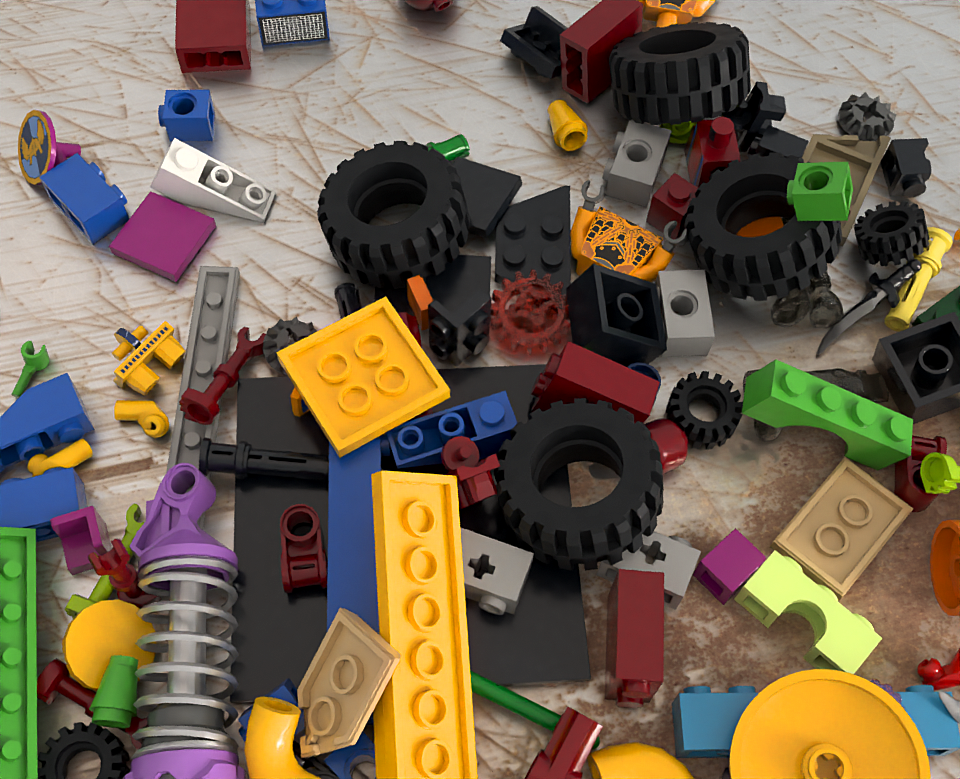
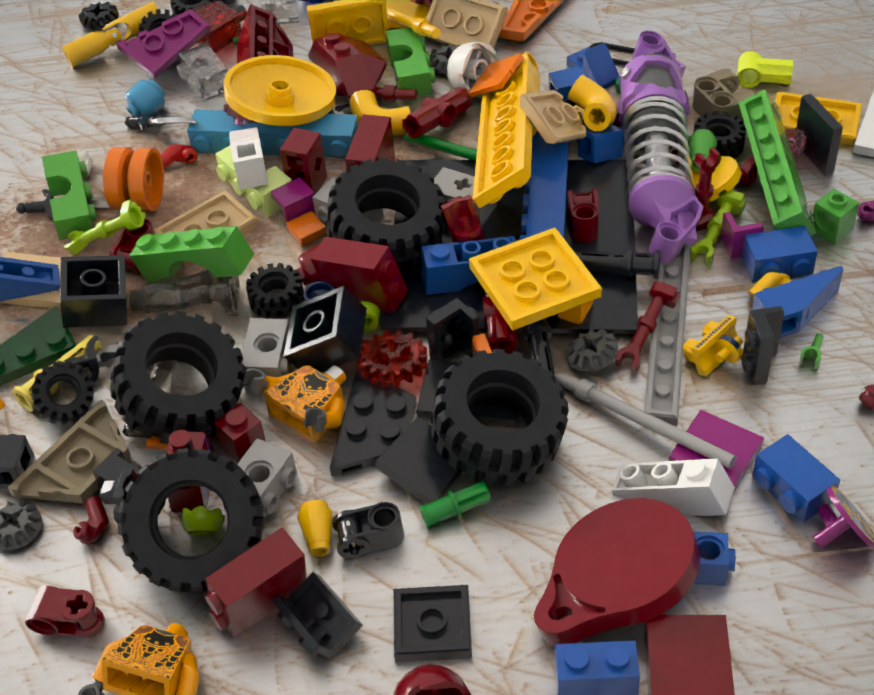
camera: 165 degrees left, 15 degrees down
yellow arm [114,400,169,438] -> none
bright green brick [787,162,853,221] -> none
none -> dark red piece [25,586,105,638]
none -> dark red arm [73,496,109,544]
none -> white slope [229,127,268,190]
none -> dark red brick [279,128,327,194]
none -> orange tile [286,211,327,246]
none -> black piece [332,502,404,559]
none -> black tile [393,585,472,663]
none -> dark red piece [534,498,700,647]
none -> light grey bar [556,371,737,469]
none -> black bracket [741,306,784,385]

